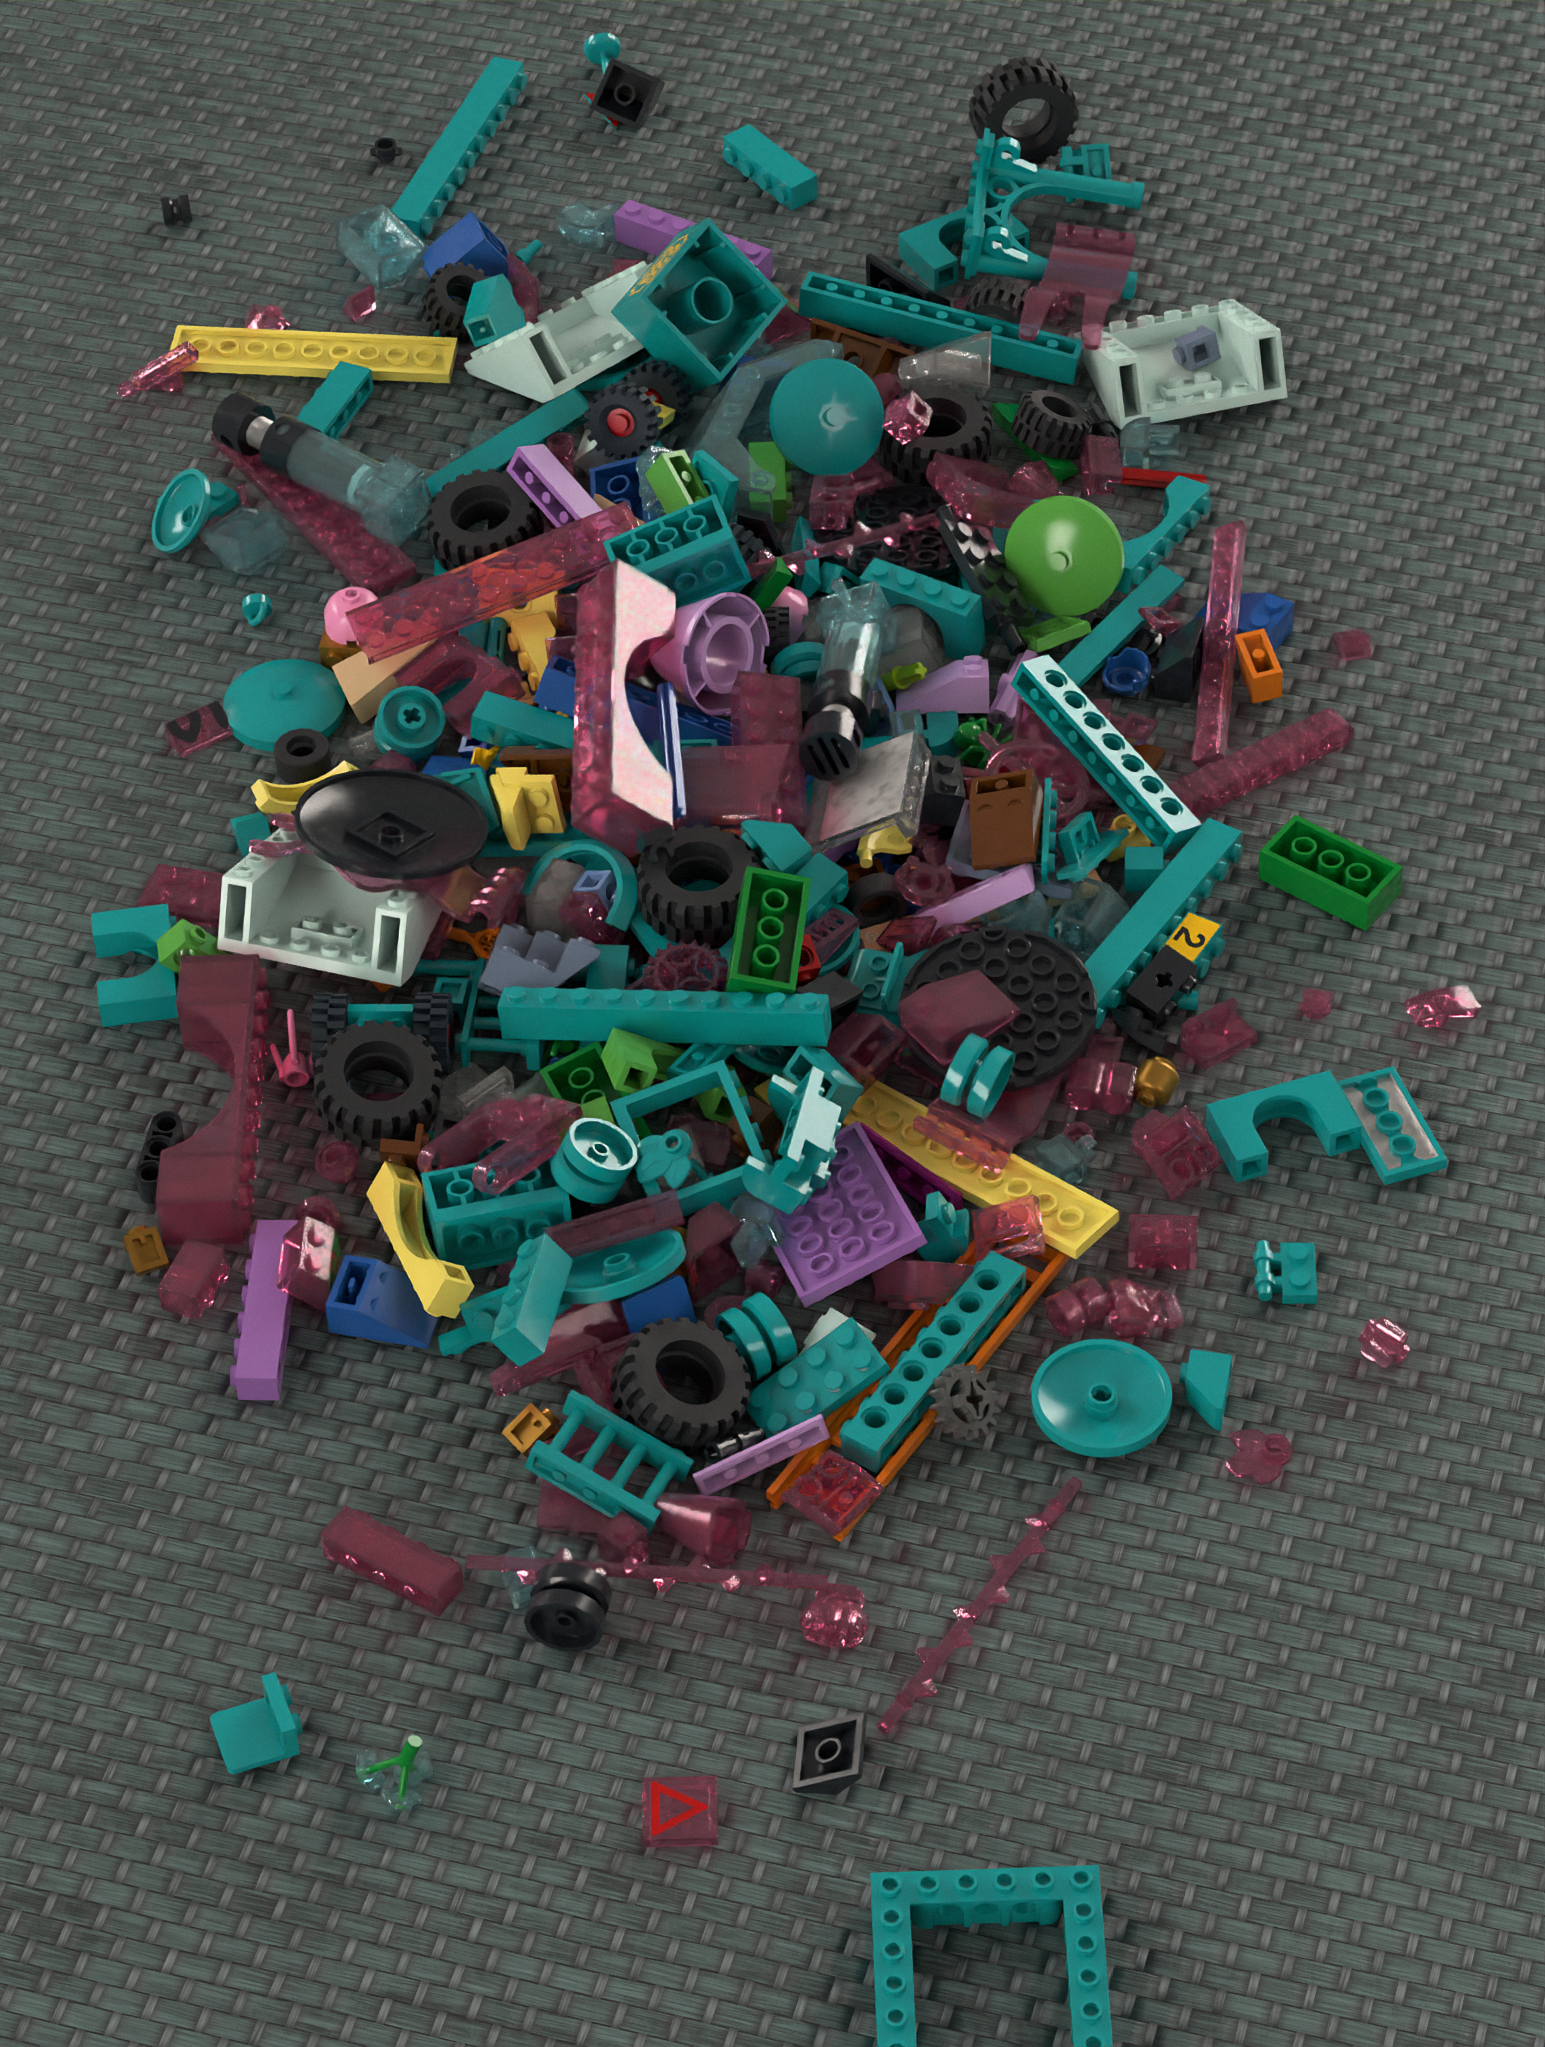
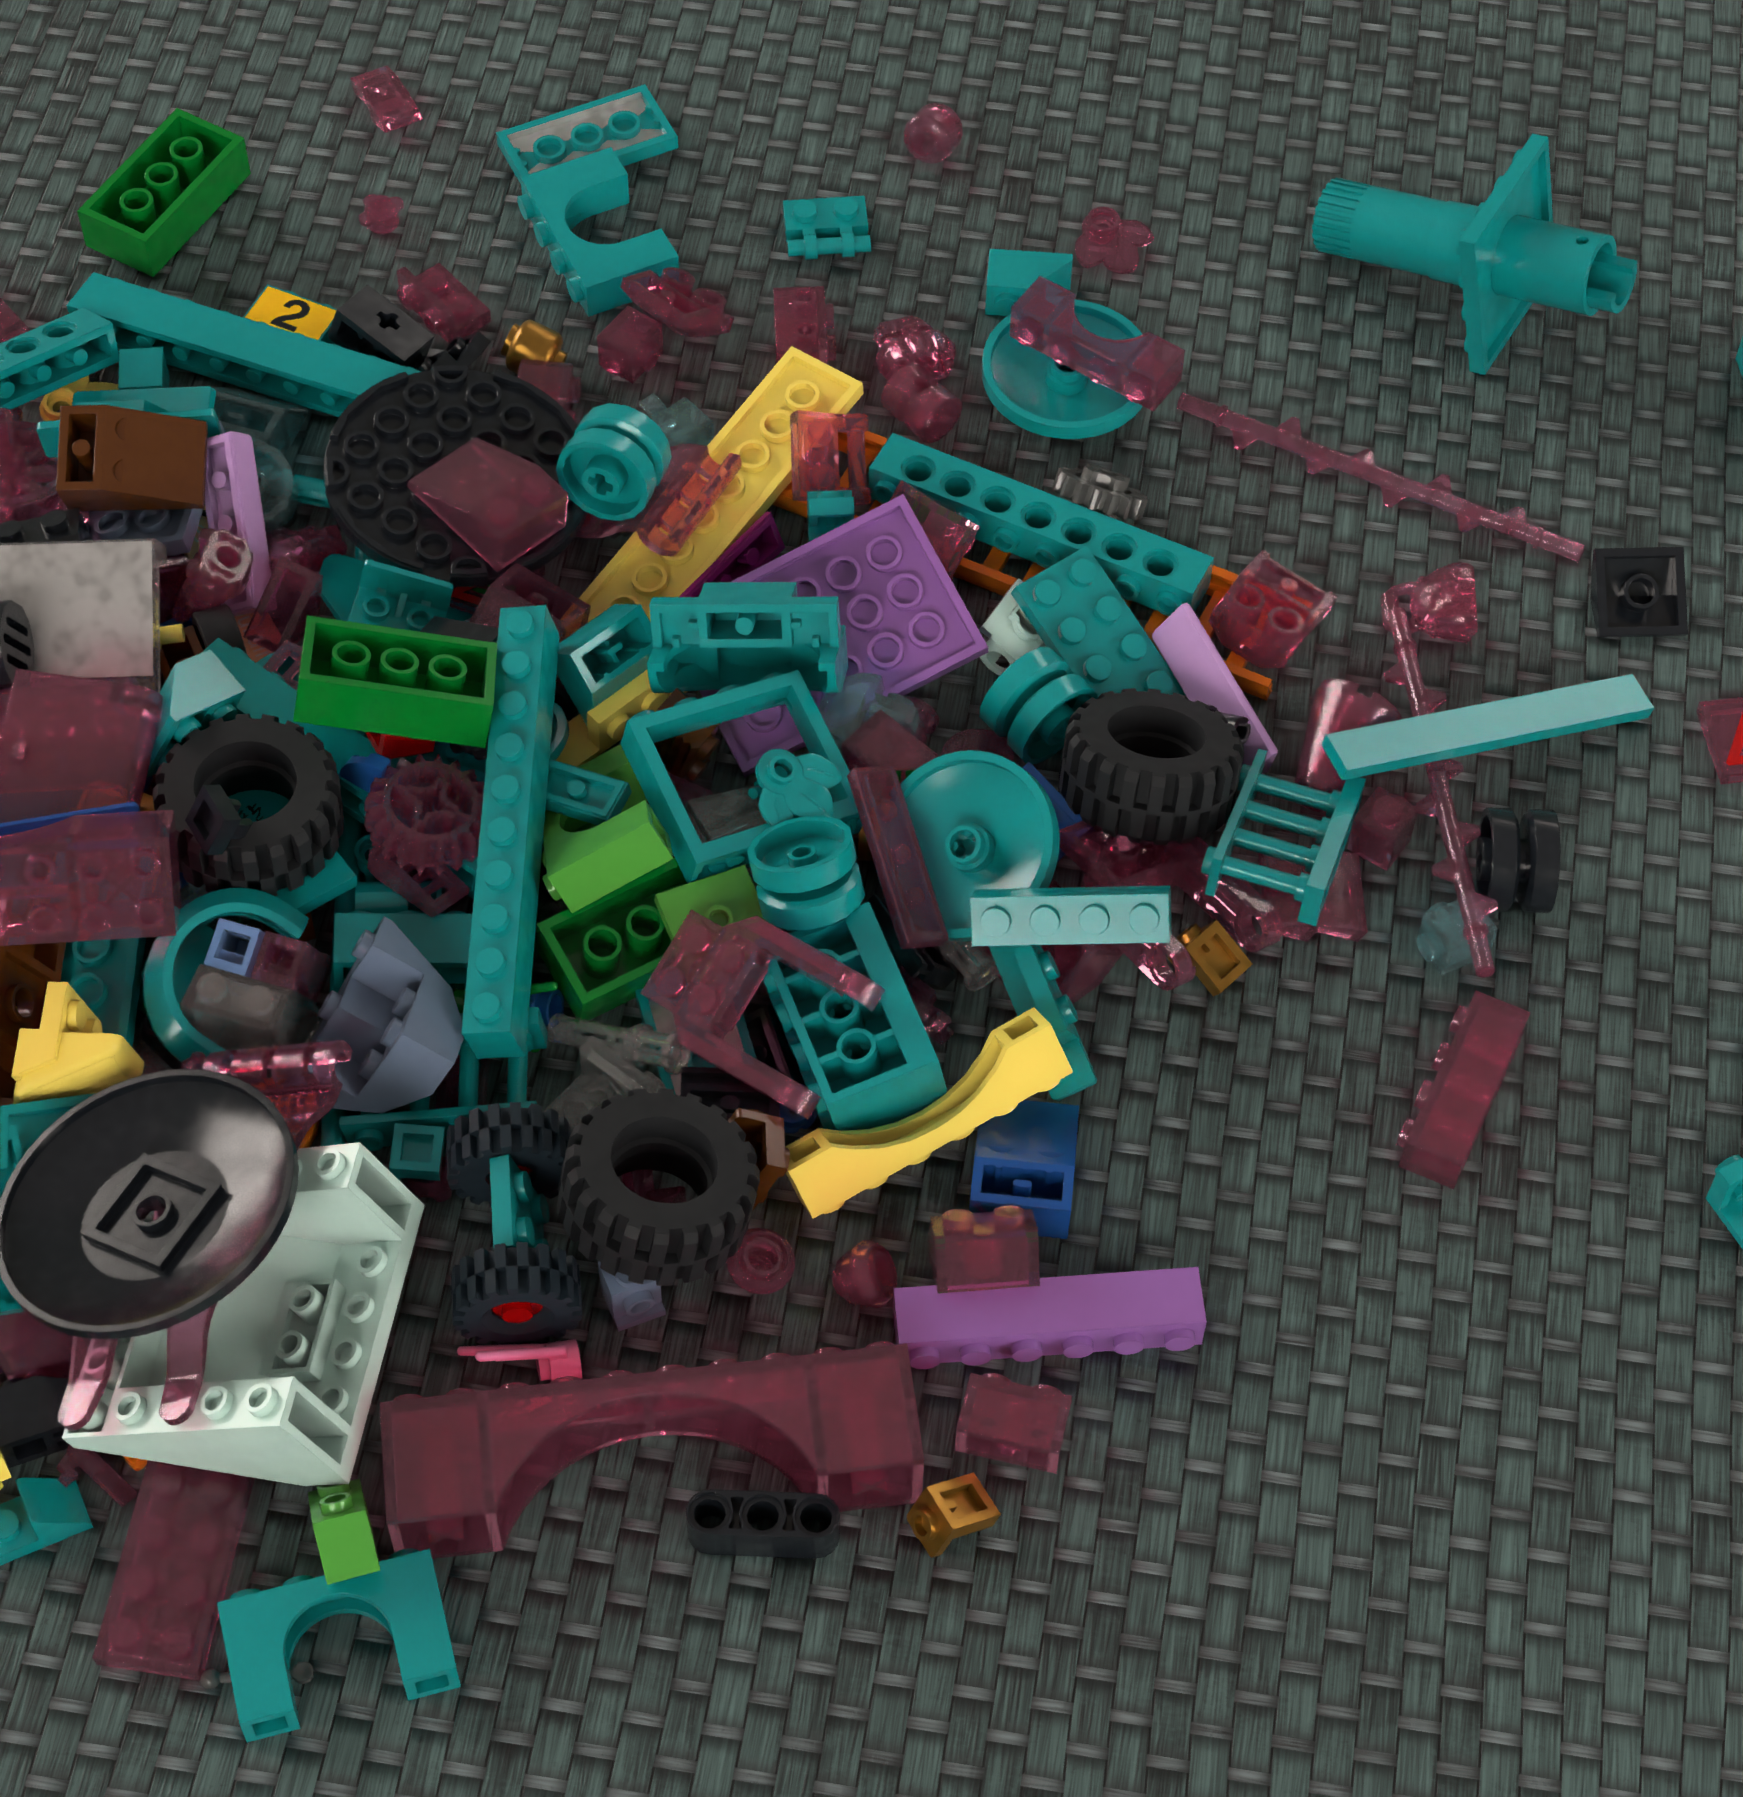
camera: 100 degrees left, 10 degrees up
none -> blue tile [339,753,391,799]
none -> clear pink arch [1010,276,1185,411]
none -> teal piece [1312,134,1638,375]
none -> teal tile [1321,674,1654,780]

